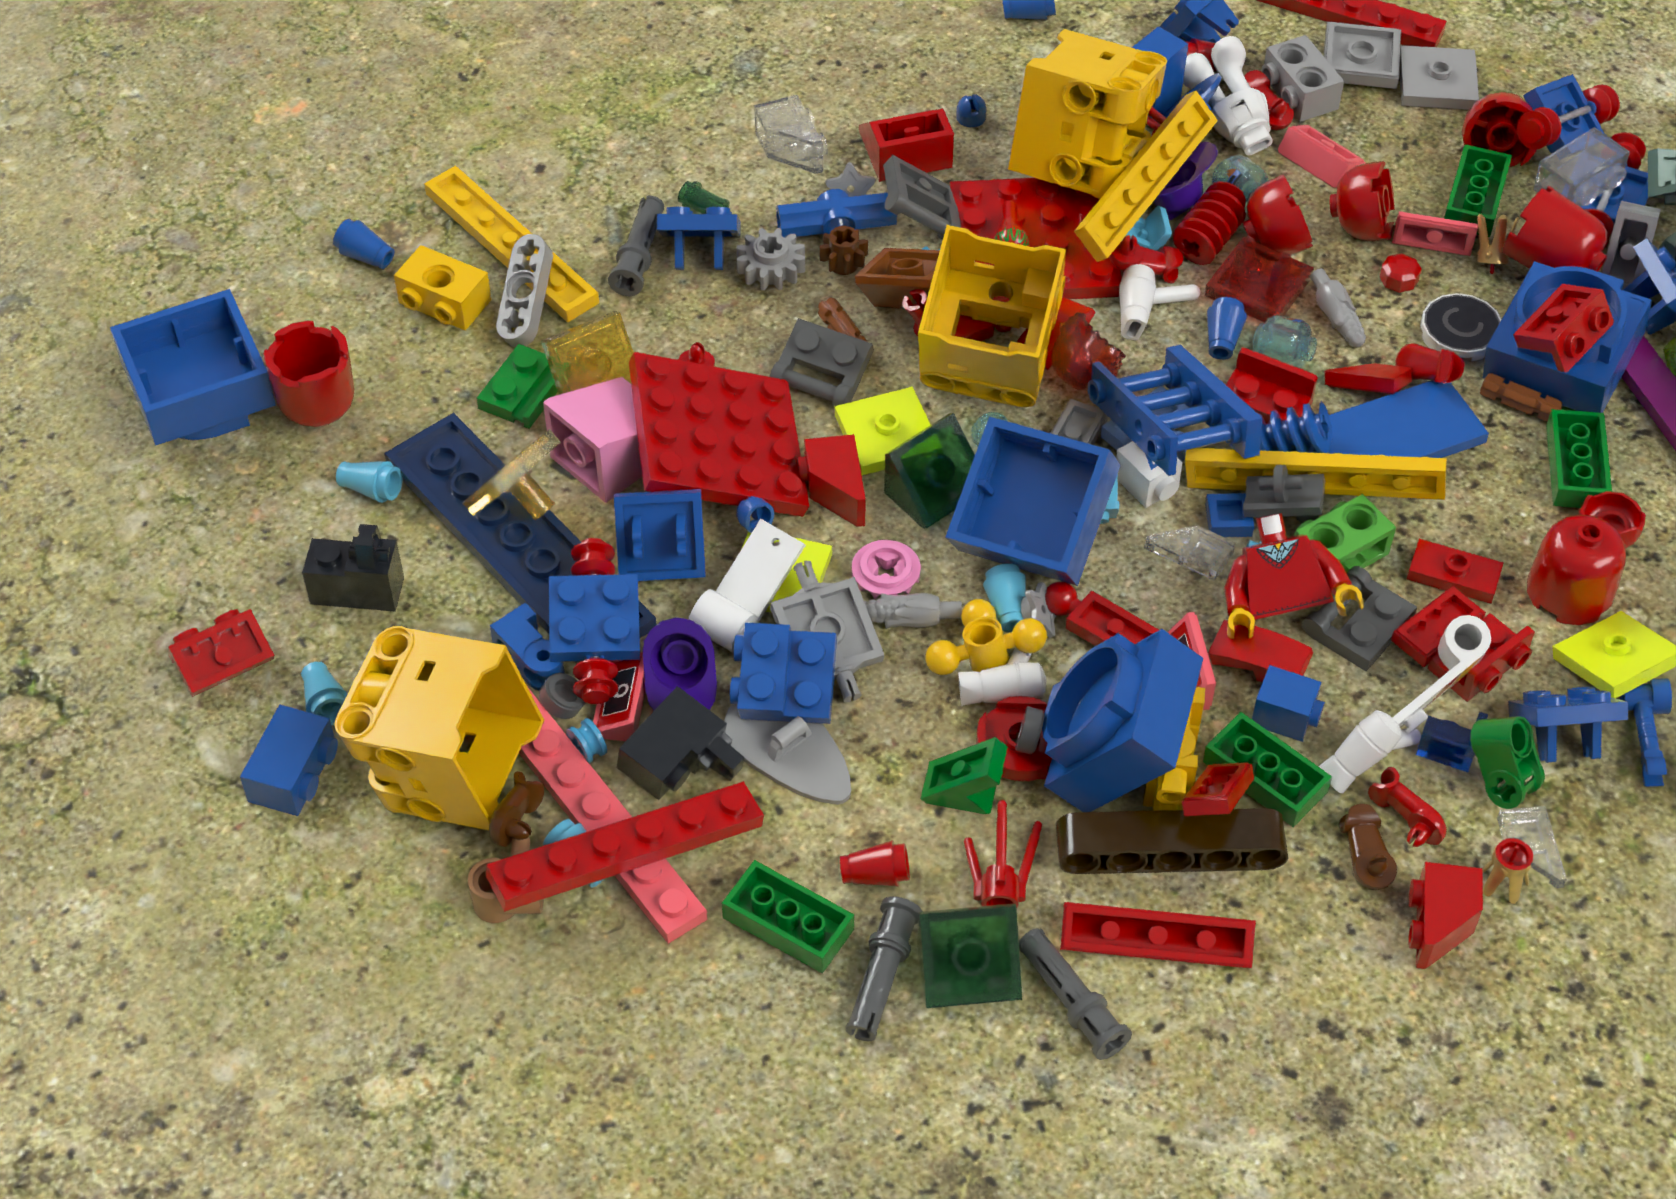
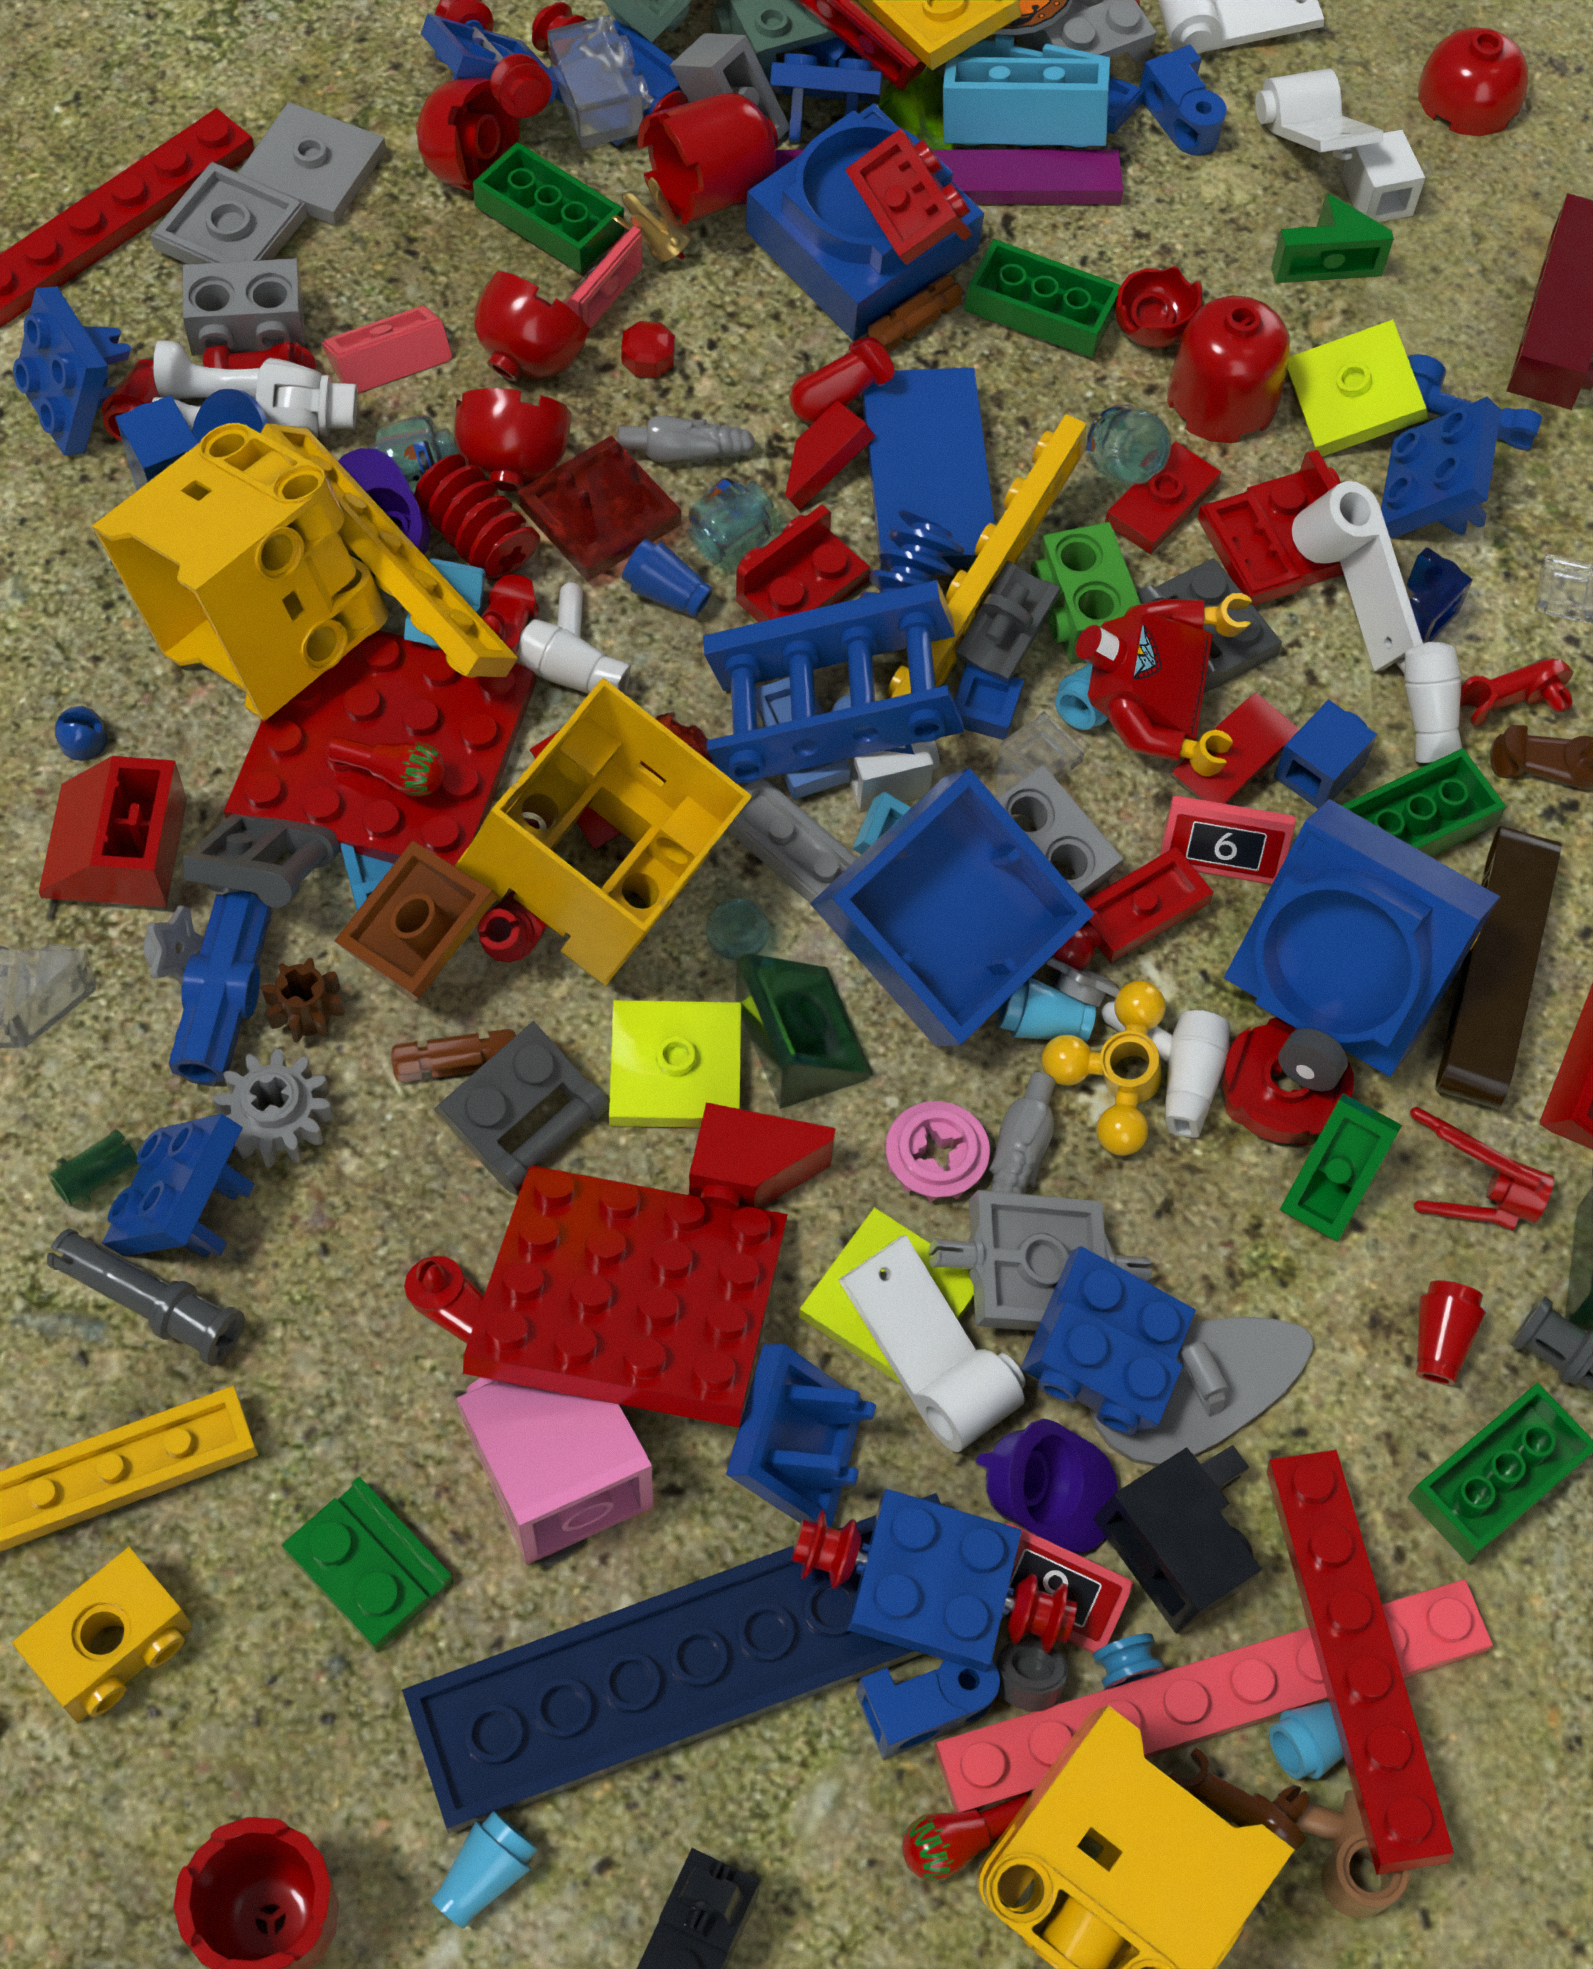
camera: 75 degrees left, 10 degrees up
clear yellow tile [462,429,561,521] -> none
light grey beam [496,234,553,348] -> none
clear yellow tile [541,310,634,395] -> none
blue hinge [736,496,774,533] -> none
red plate [1182,762,1254,816] -> none
black tile [1420,293,1501,361] -> none
green piece [1470,716,1545,809] -> none
none -> light grey brick [997,764,1123,899]
none -> clear light blue head [1086,404,1171,484]

